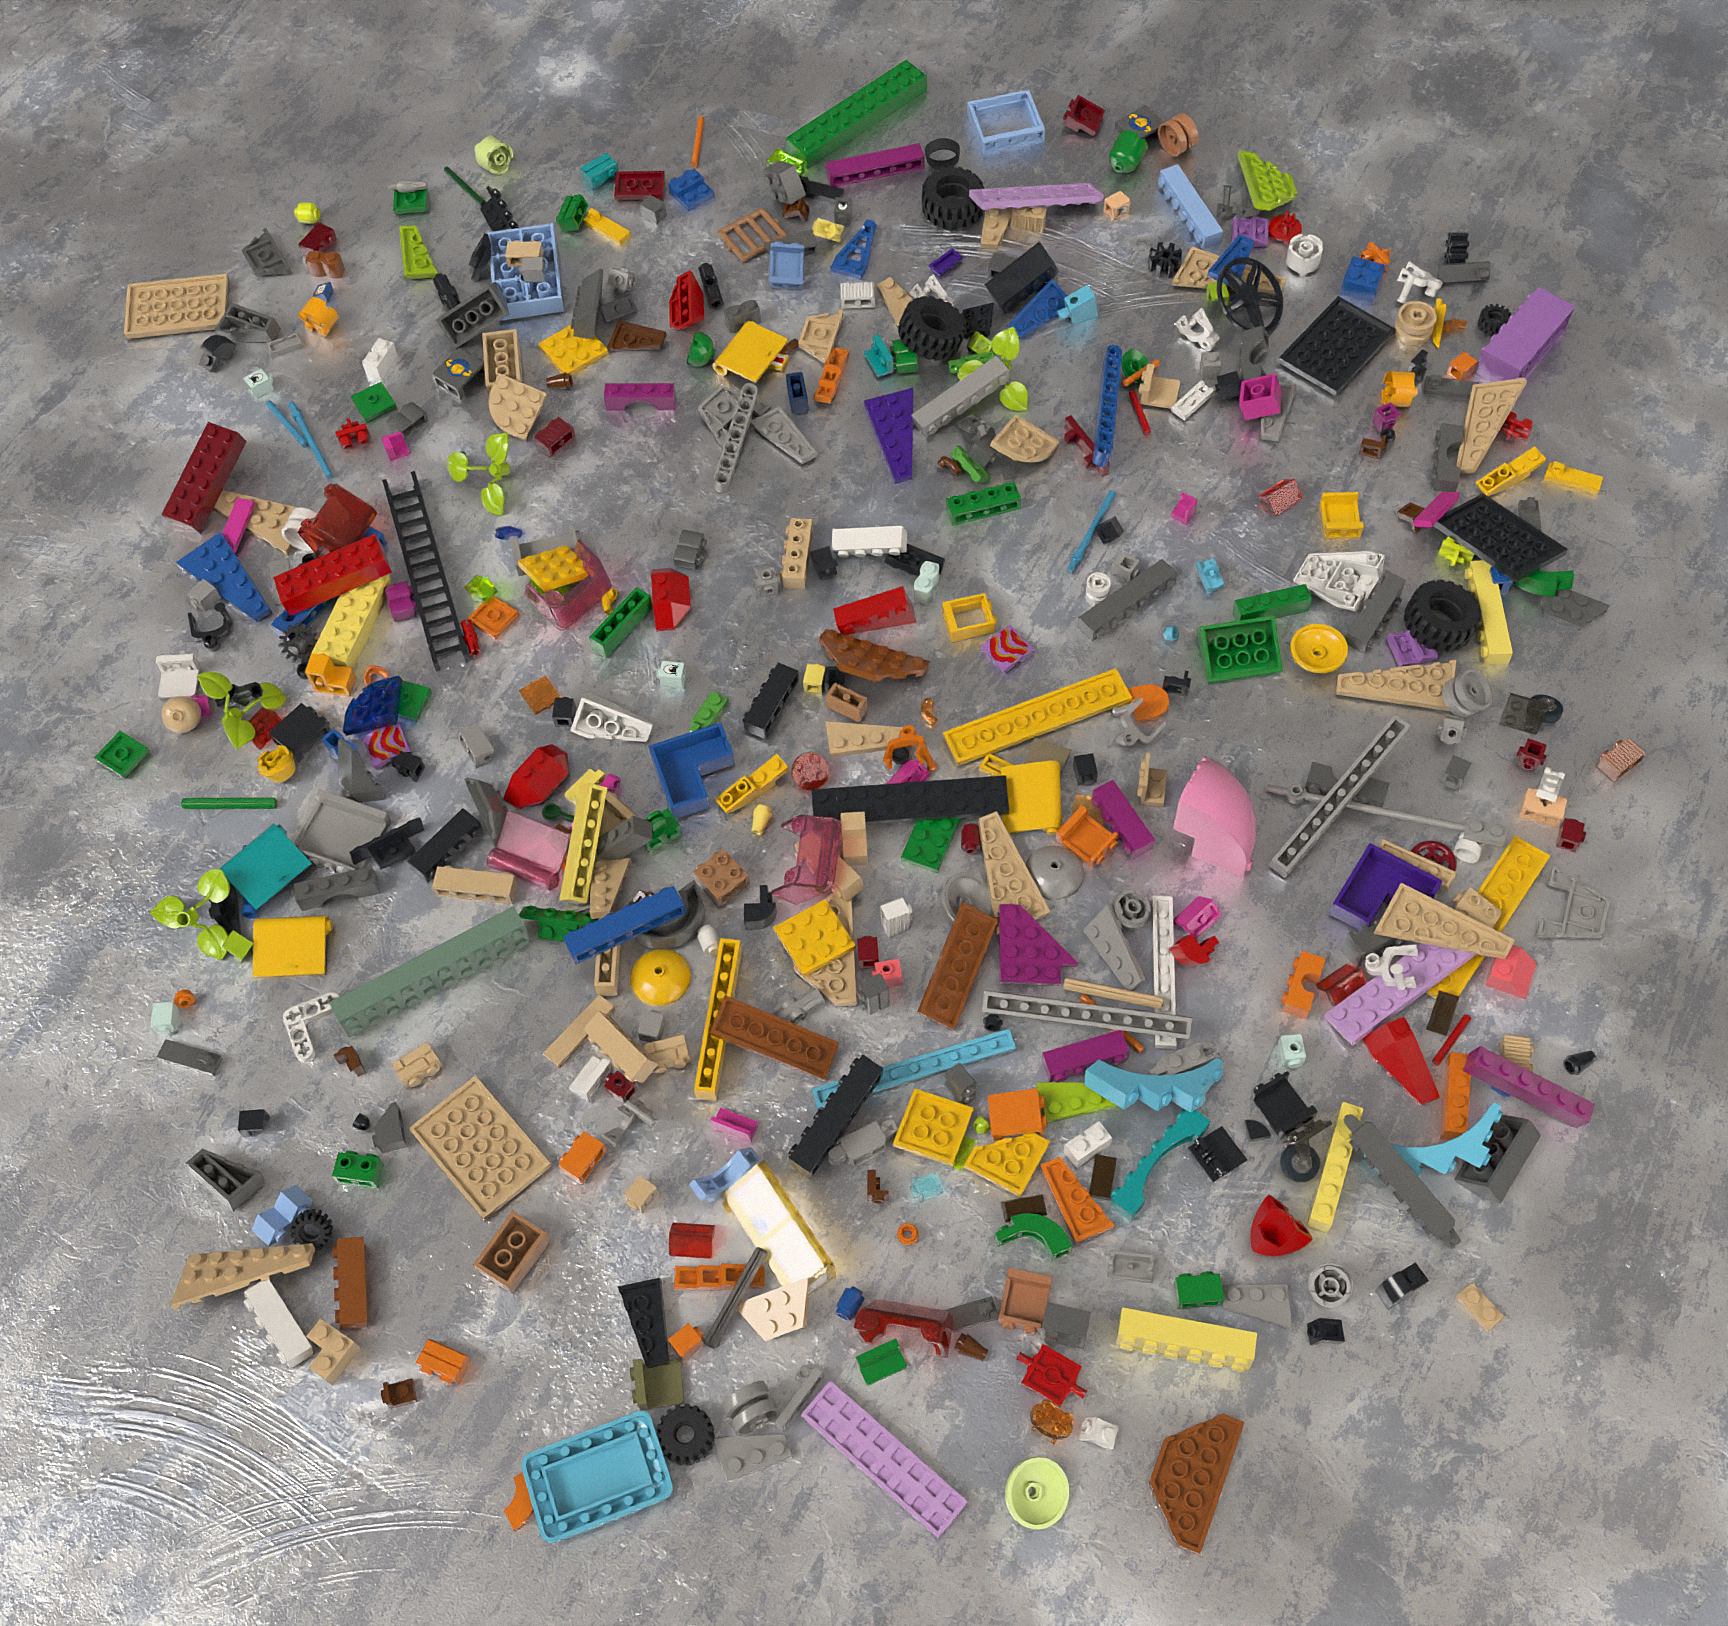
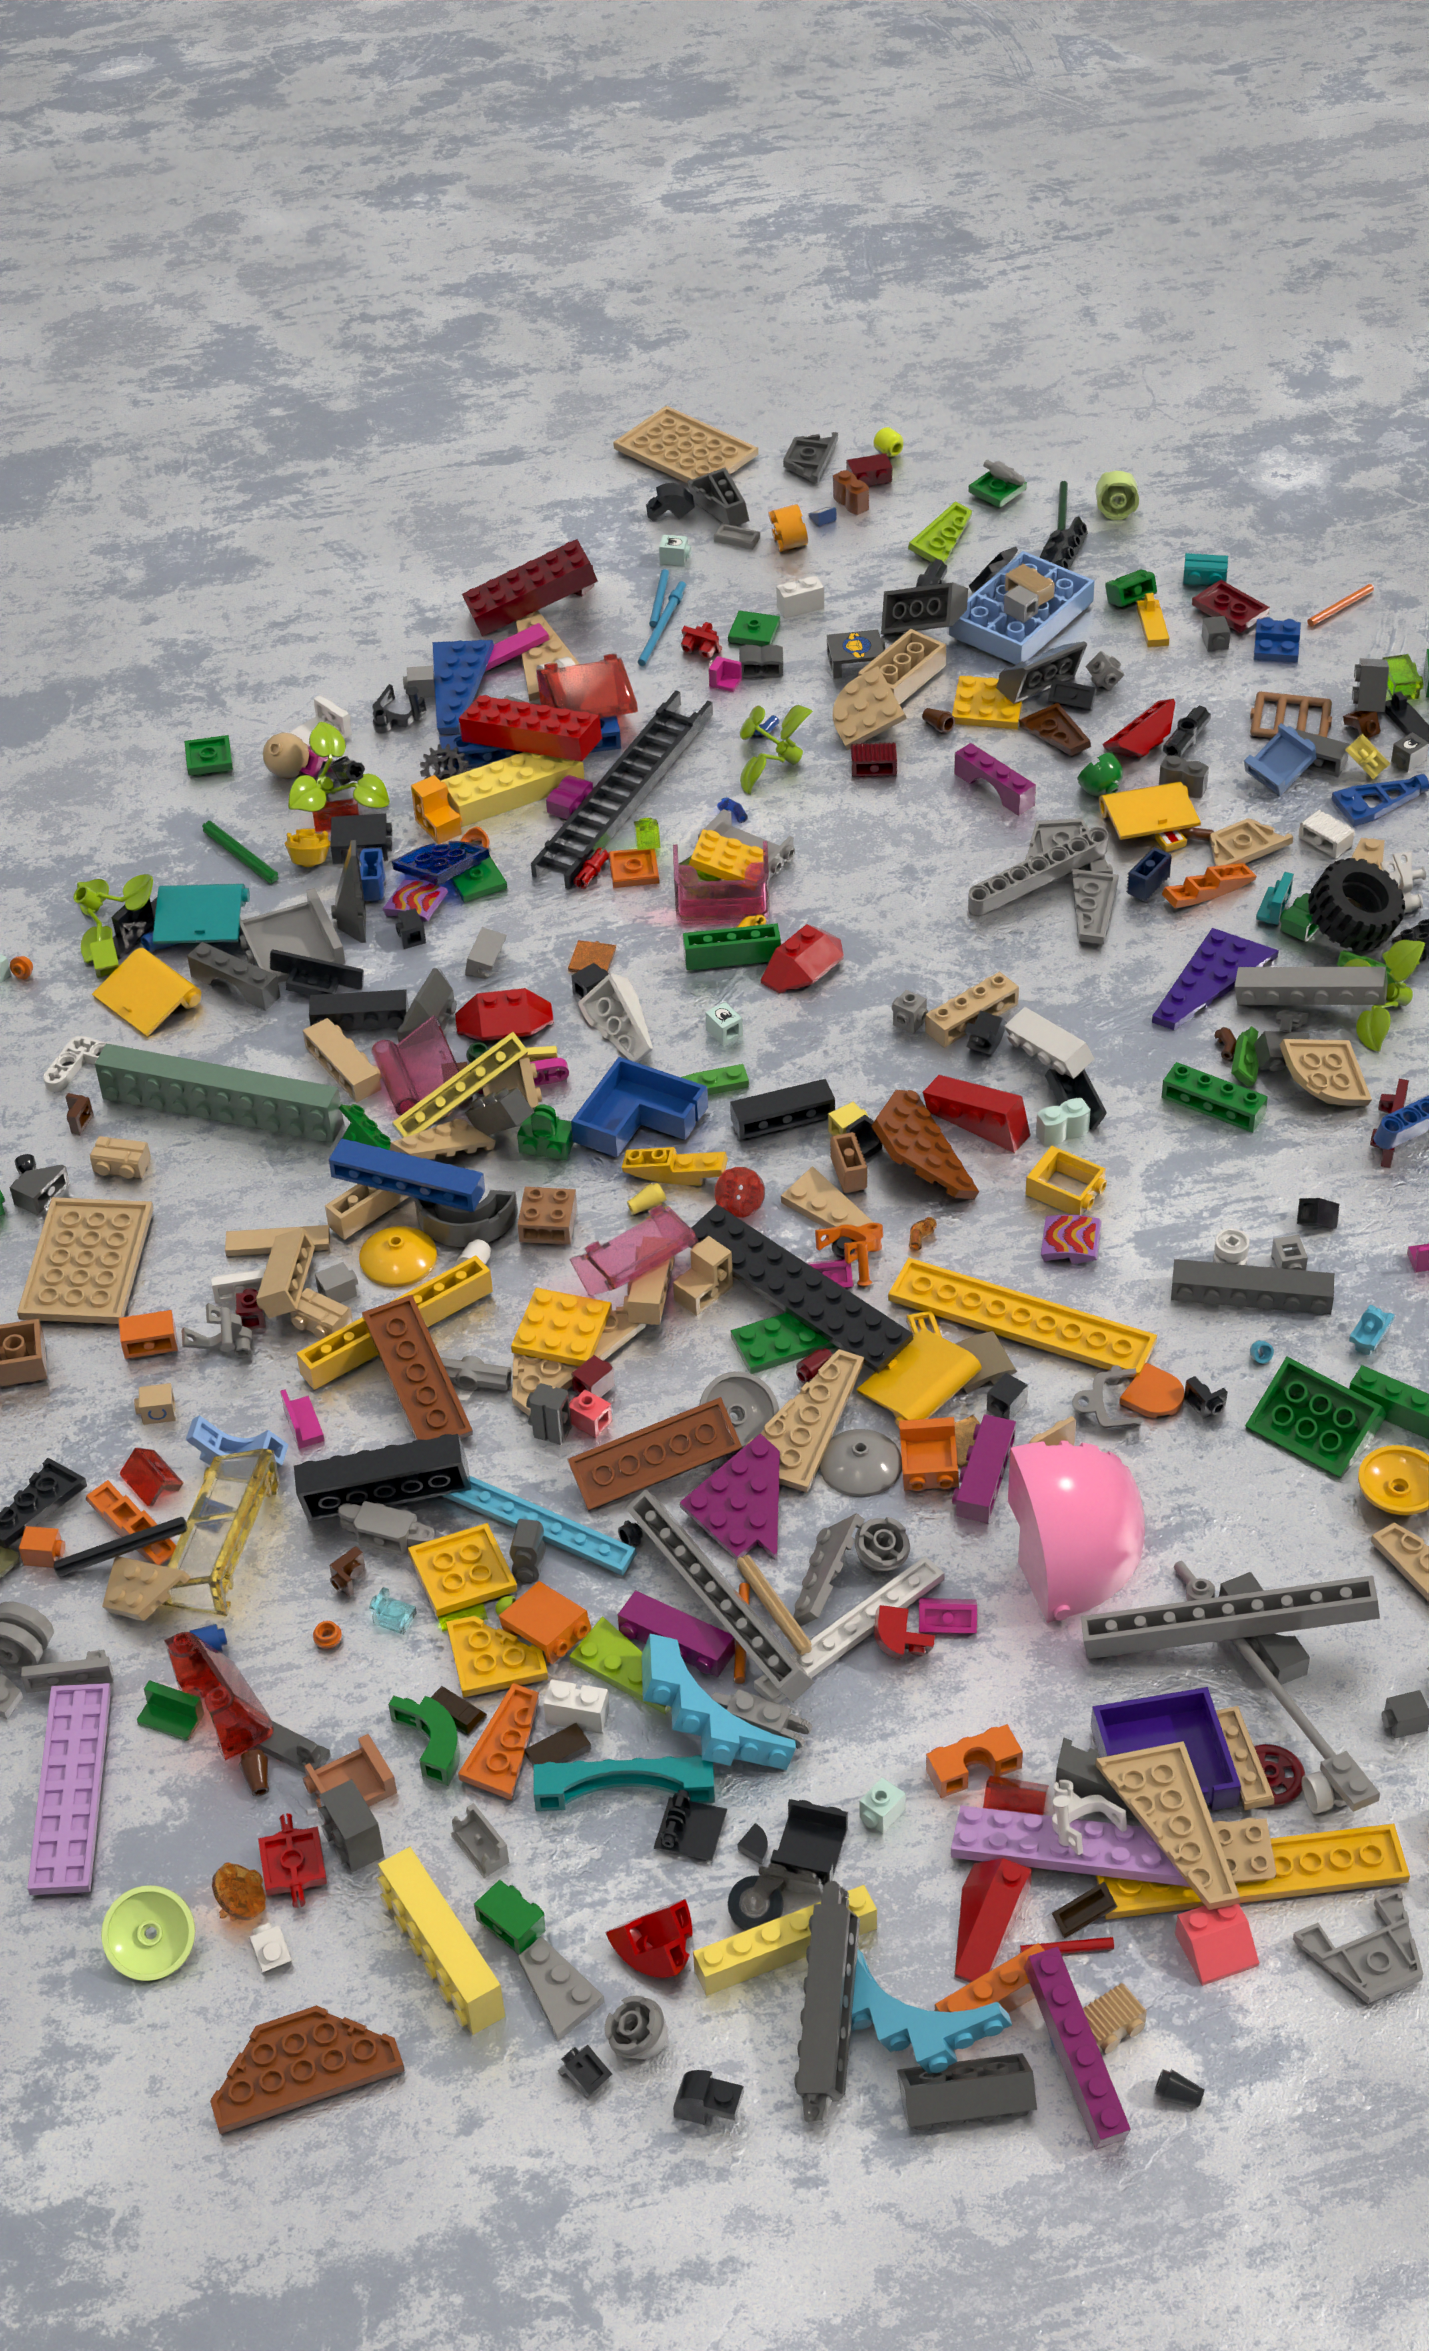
camera: 45 degrees right, 15 degrees down
dark grey brick [673,530,707,570] -> none
black brick [744,885,777,930] -> none
white brick [880,897,913,938] -> none
dark azure bar [1066,490,1116,574] -> none
tan plate [1455,1282,1504,1333] -> none

